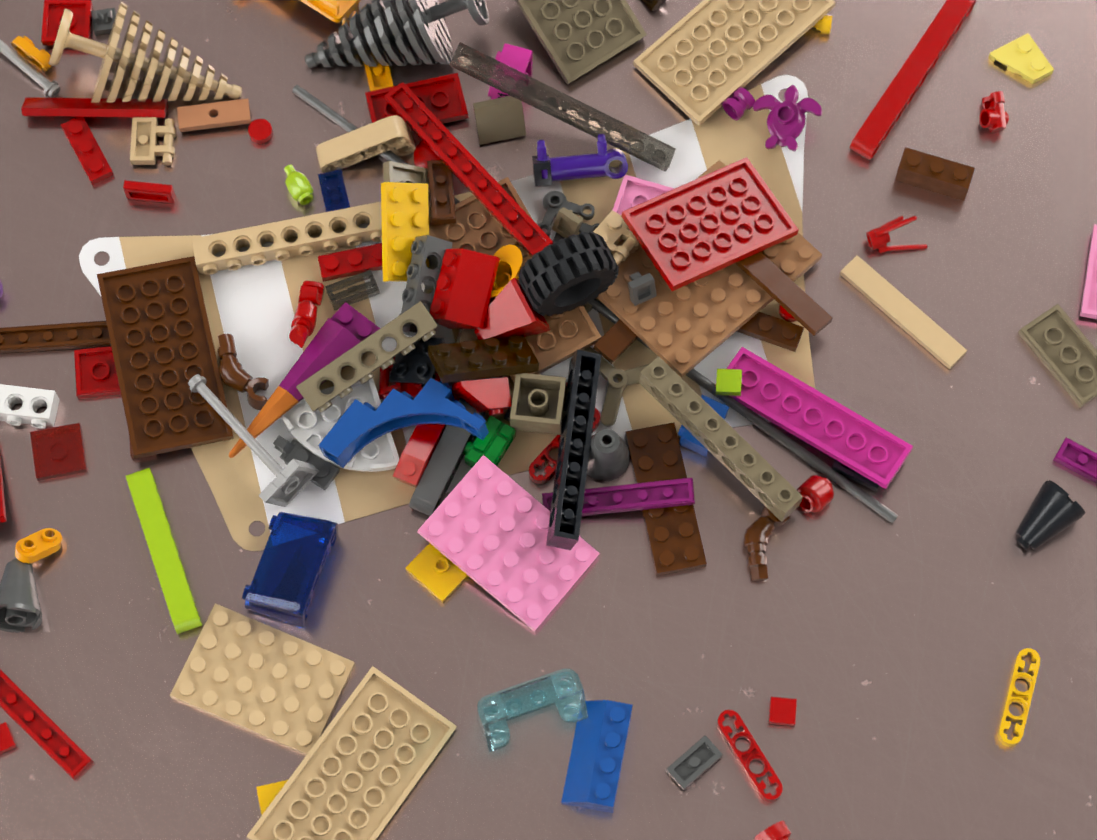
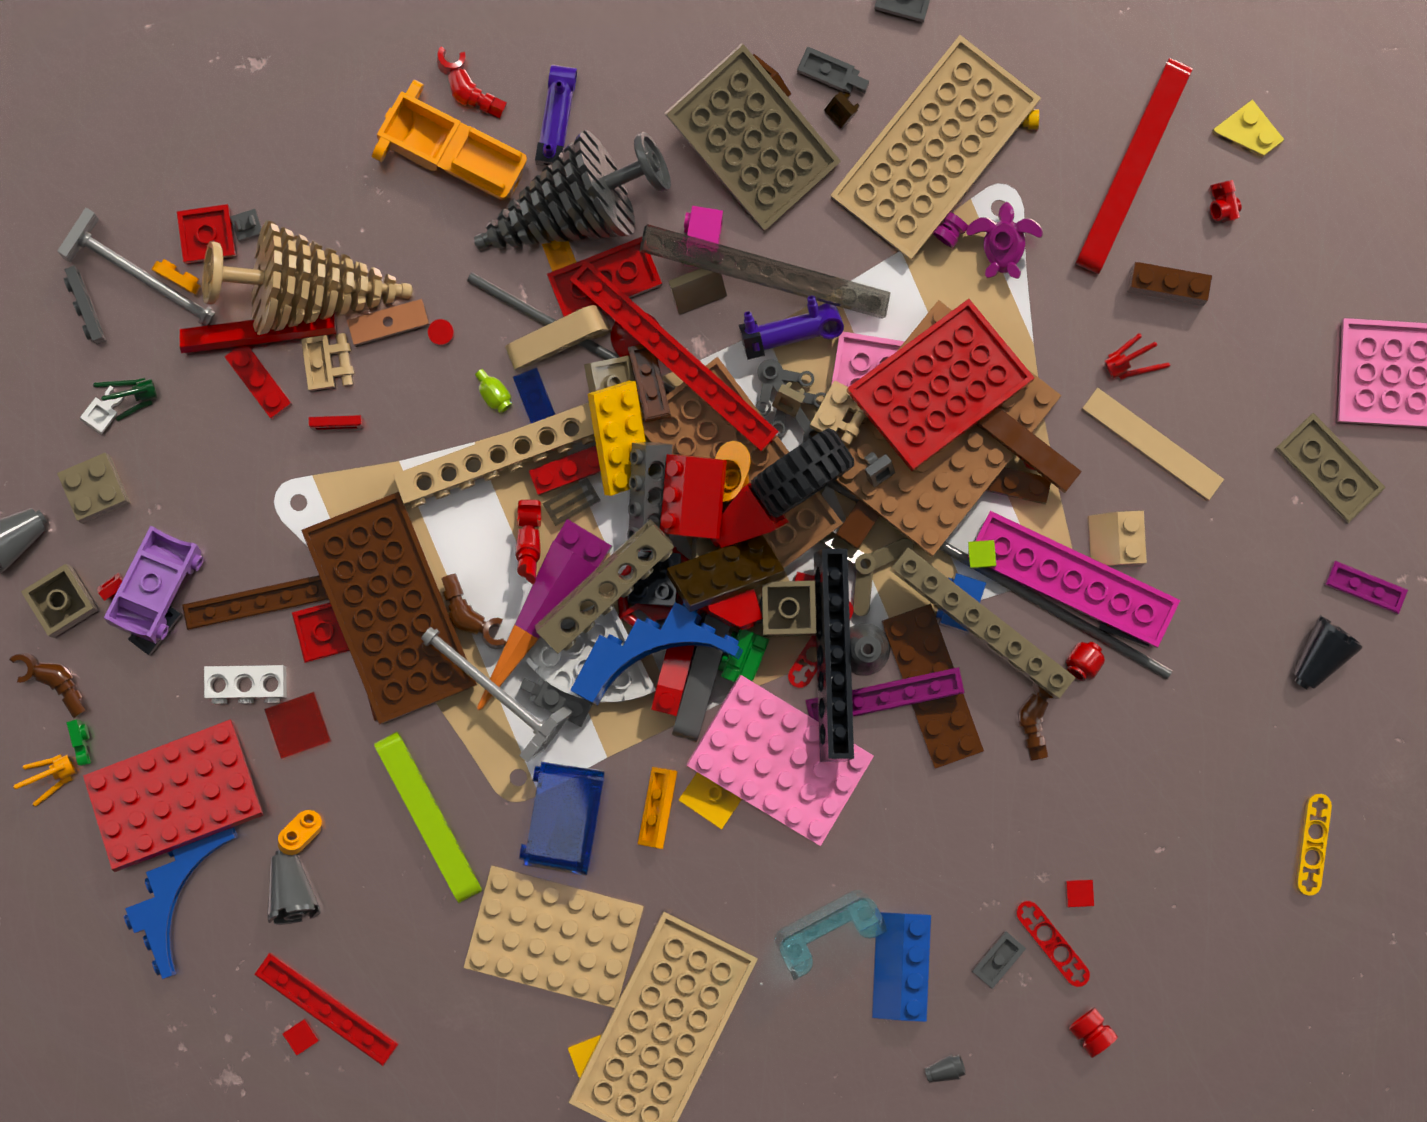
camera: 10 degrees left, 15 degrees up
none -> light orange plate [638,767,677,849]
none -> tan slope [1088,511,1147,567]

